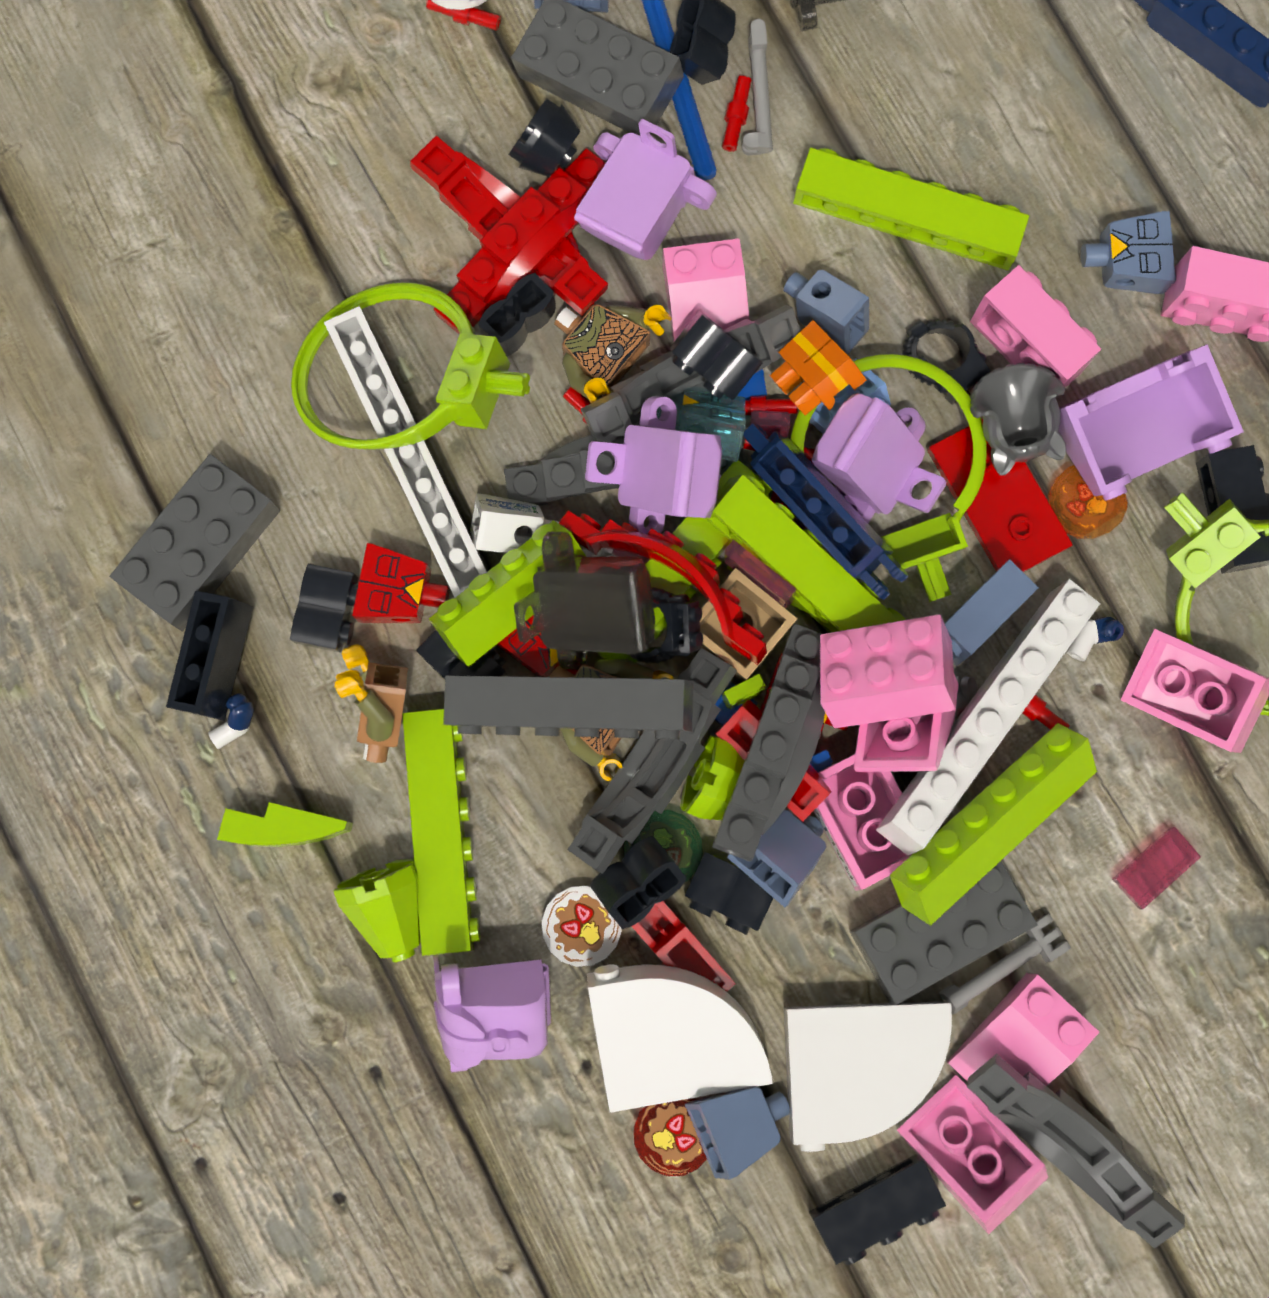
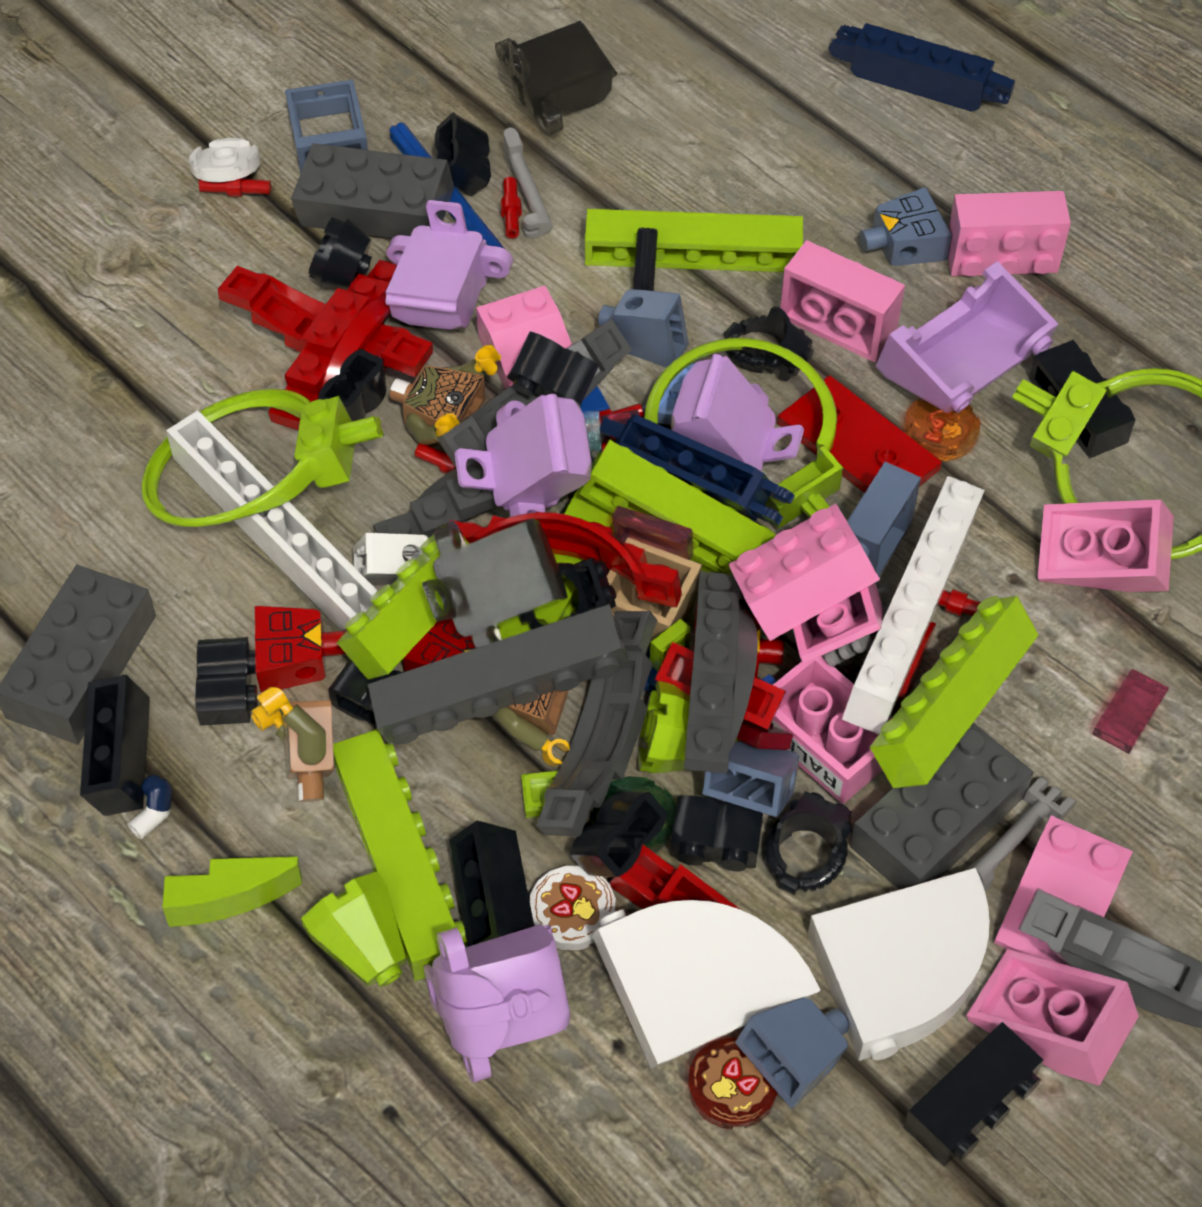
camera: 15 degrees left, 25 degrees down
orange hips [769,320,867,416] -> none
dark grey hair [970,363,1066,476] -> none
arm [1067,617,1124,661] -> none
none -> black brick [449,820,534,947]
none -> lime tile [521,771,558,818]
none -> black axle [633,227,658,291]
none -> dark red tile [736,722,793,750]
none -> black piece [764,791,852,895]

